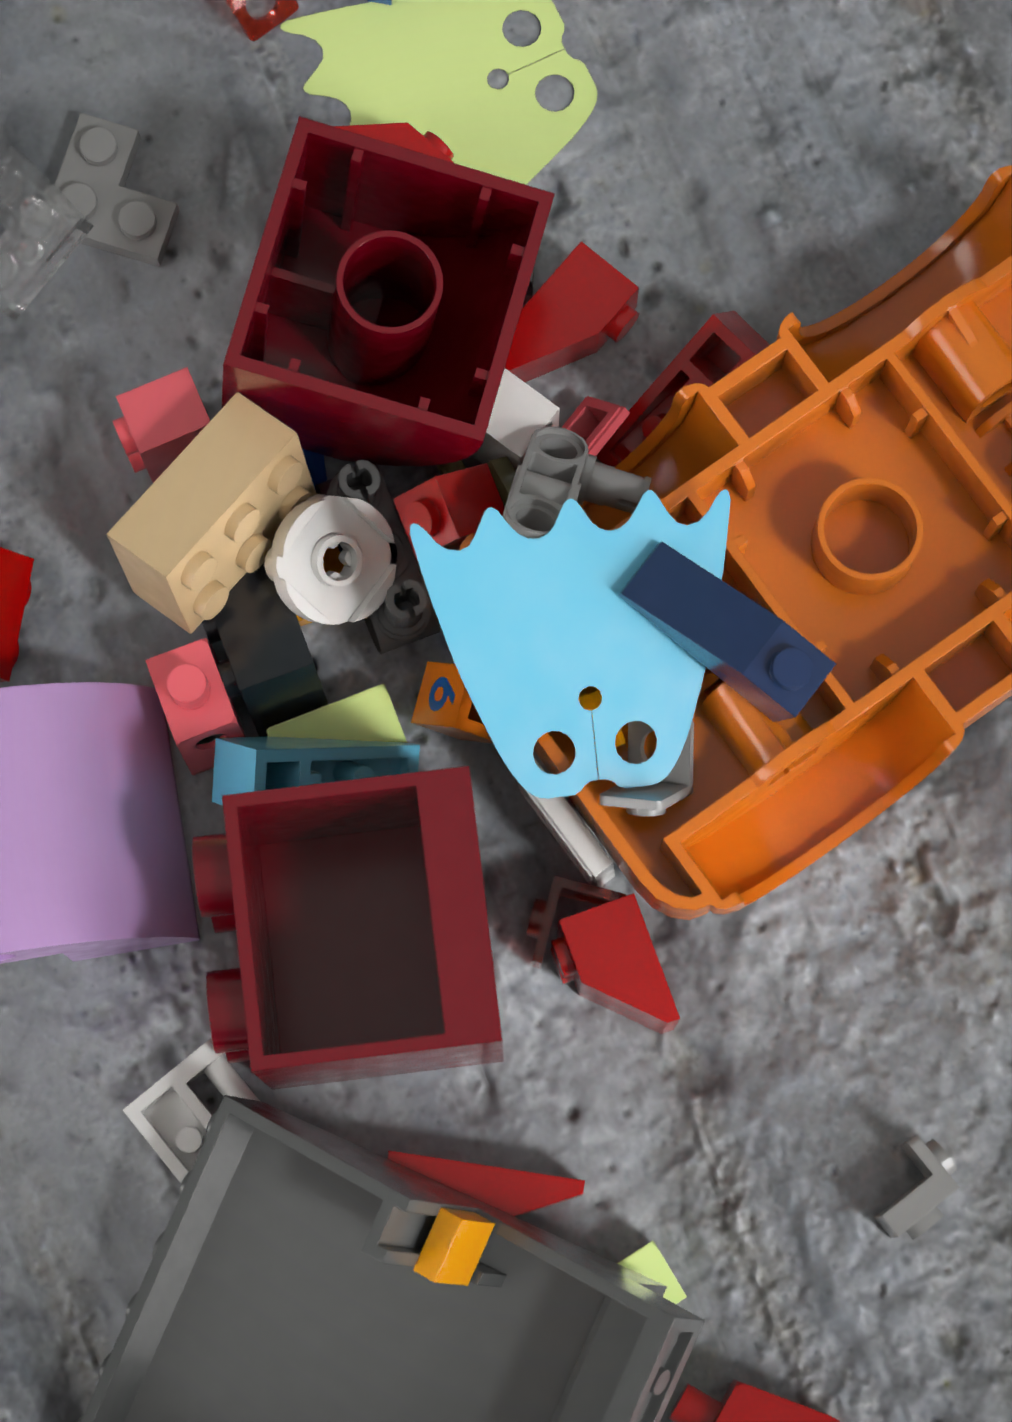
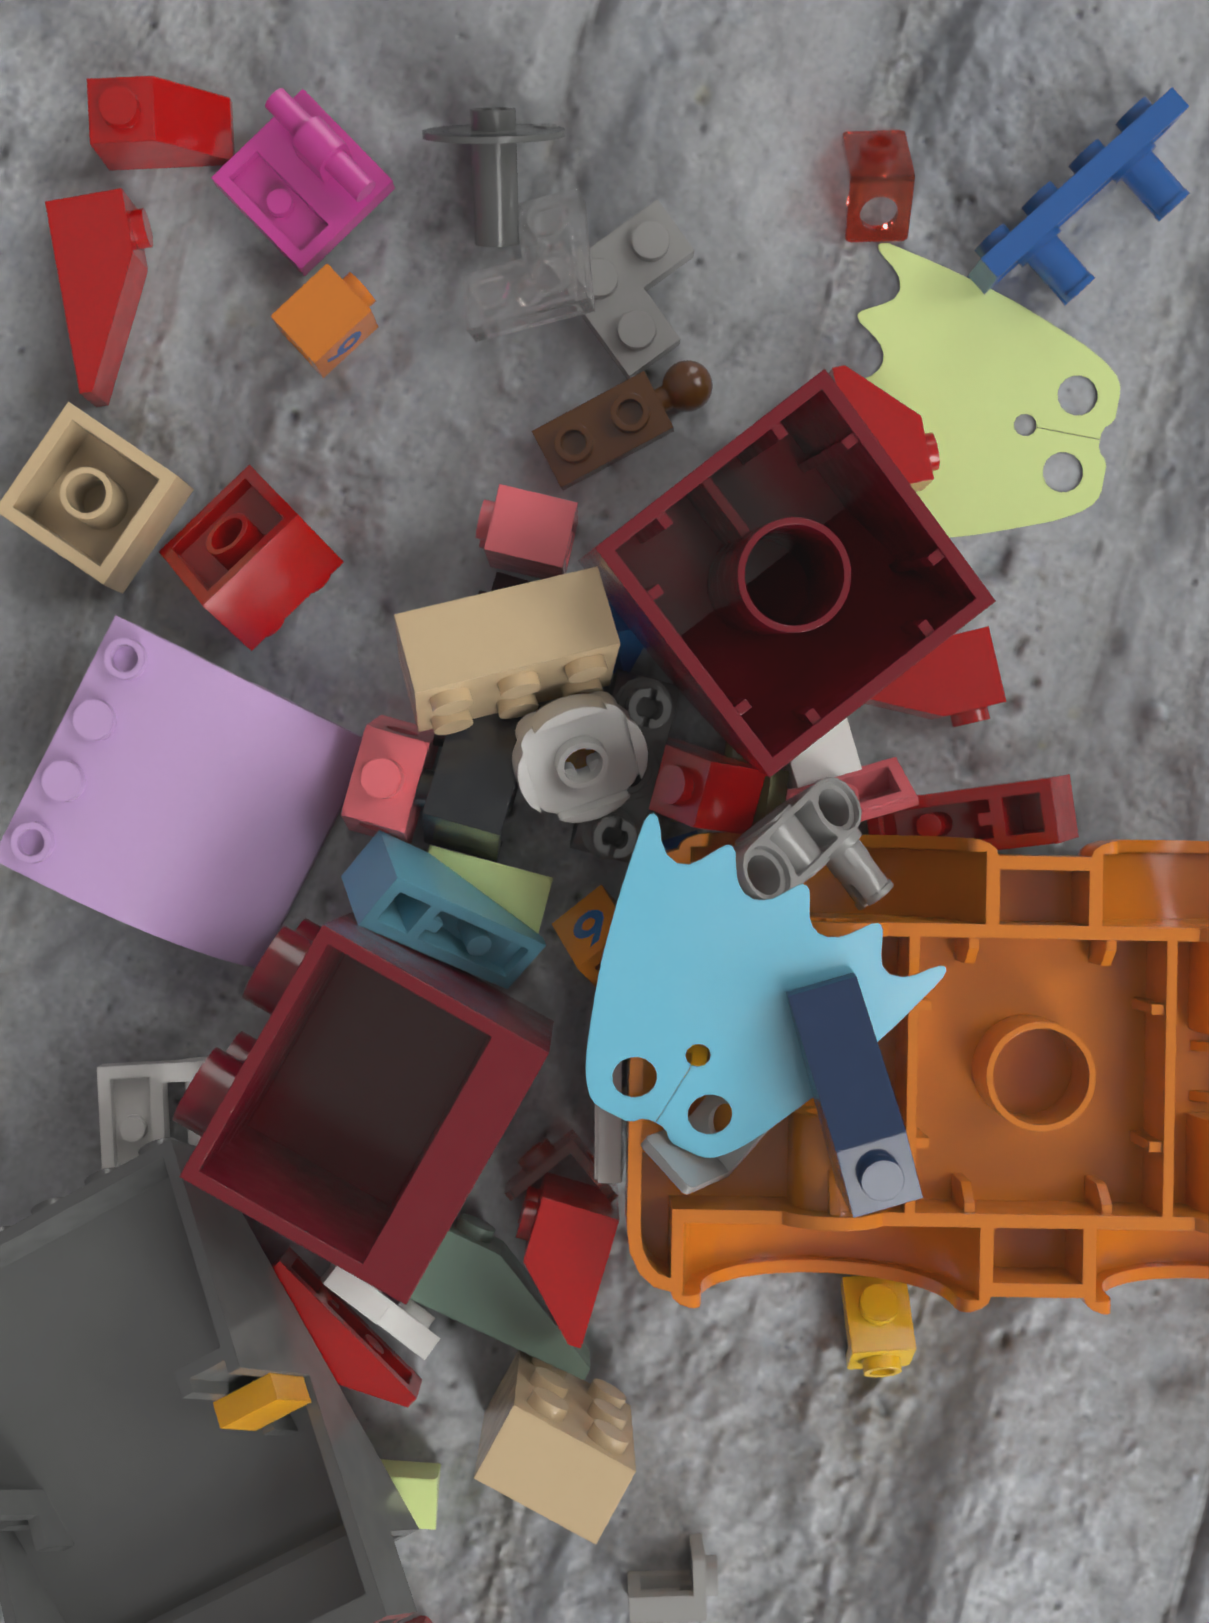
camera: 30 degrees right, 10 degrees up
none -> white plate [320,1264,440,1360]
none -> sand green slope [410,1214,590,1381]
none -> tan brick [474,1350,636,1545]
none -> reddish brown plate [532,360,713,491]
none -> yellow bracket [840,1276,916,1378]

